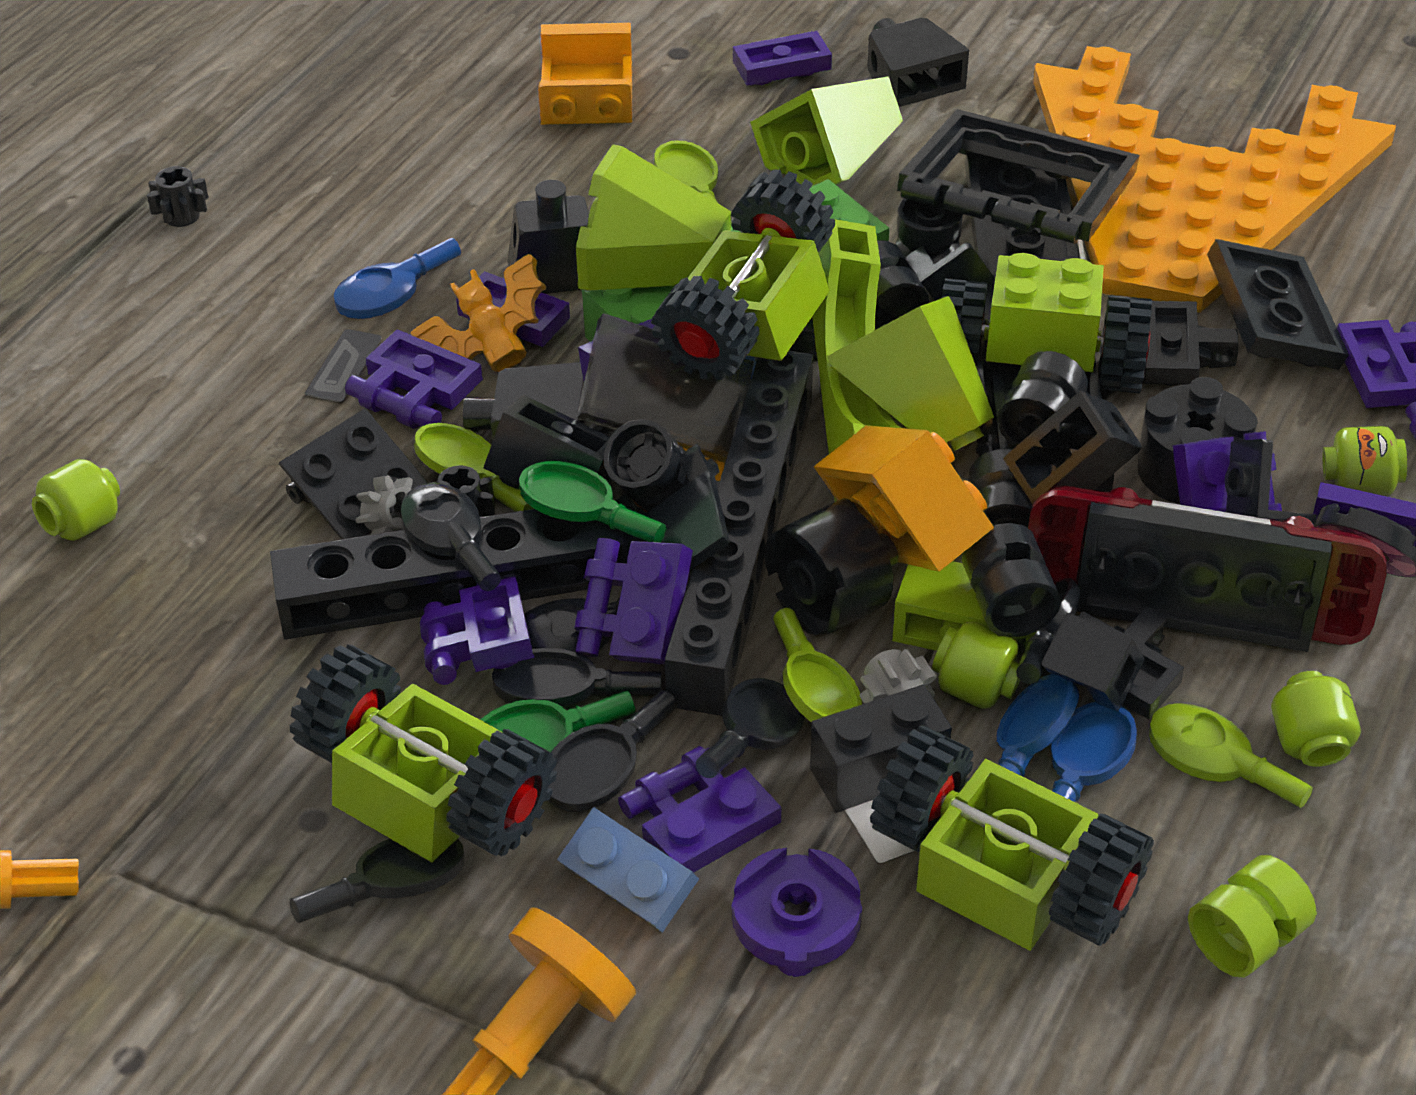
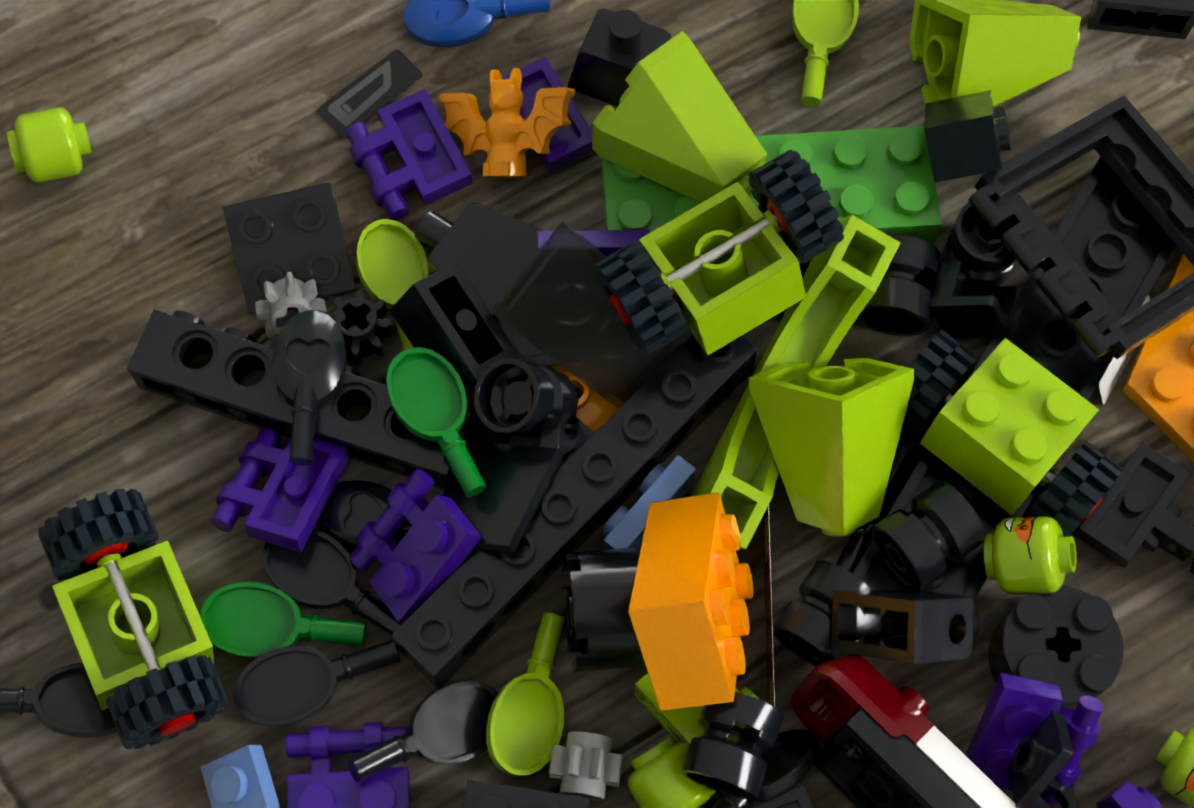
camera: 30 degrees right, 25 degrees up
none -> medium blue plate [602,455,696,550]
none -> black brick [924,90,1011,183]
none -> lime head [984,516,1077,595]

